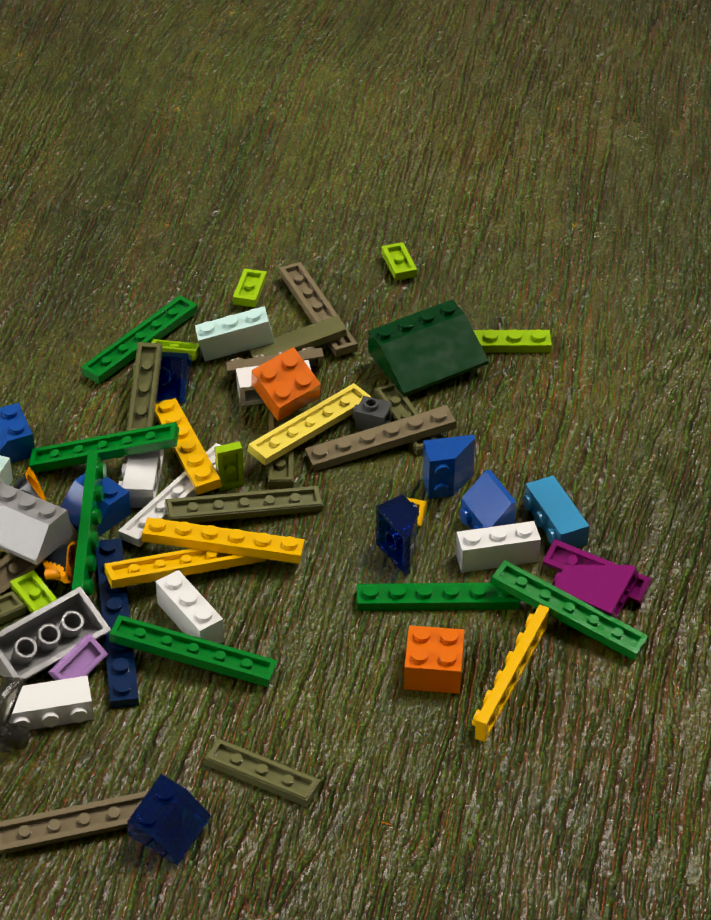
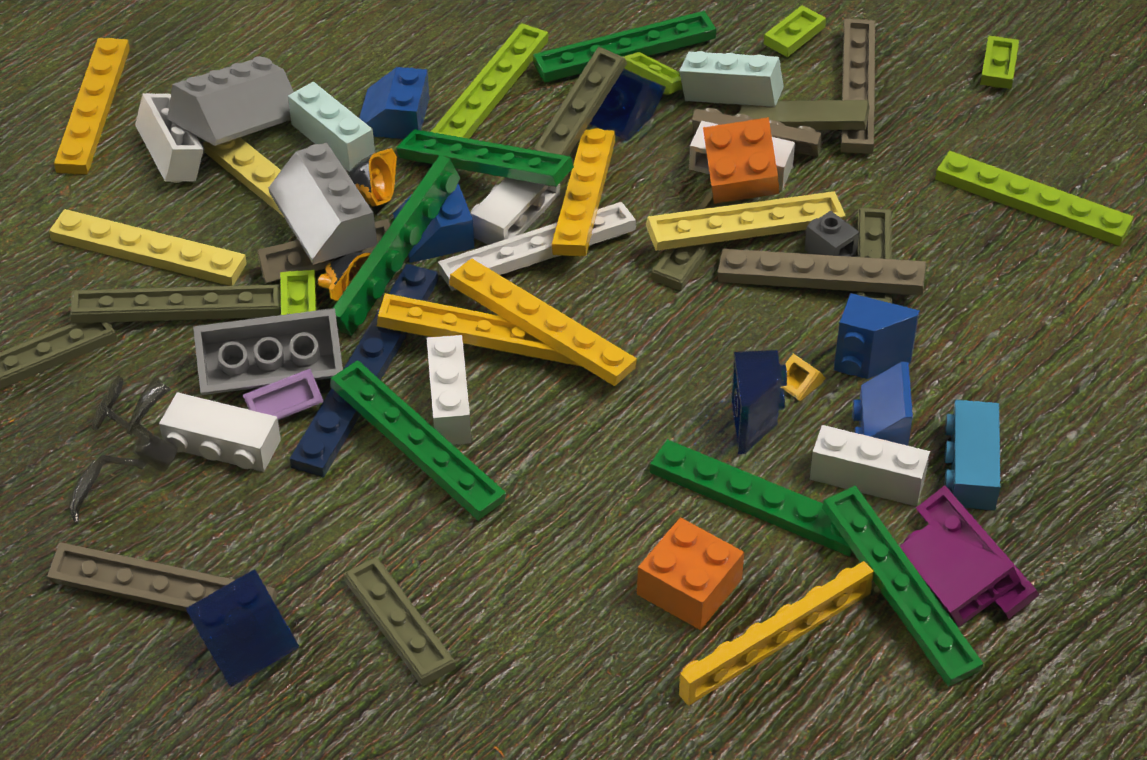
camera: 30 degrees right, 5 degrees up
olive tile [164,486,323,523] -> none
lime plate [215,441,244,491] -> none
dark green slope [368,299,489,397] -> none
none -> lime plate [431,23,548,139]

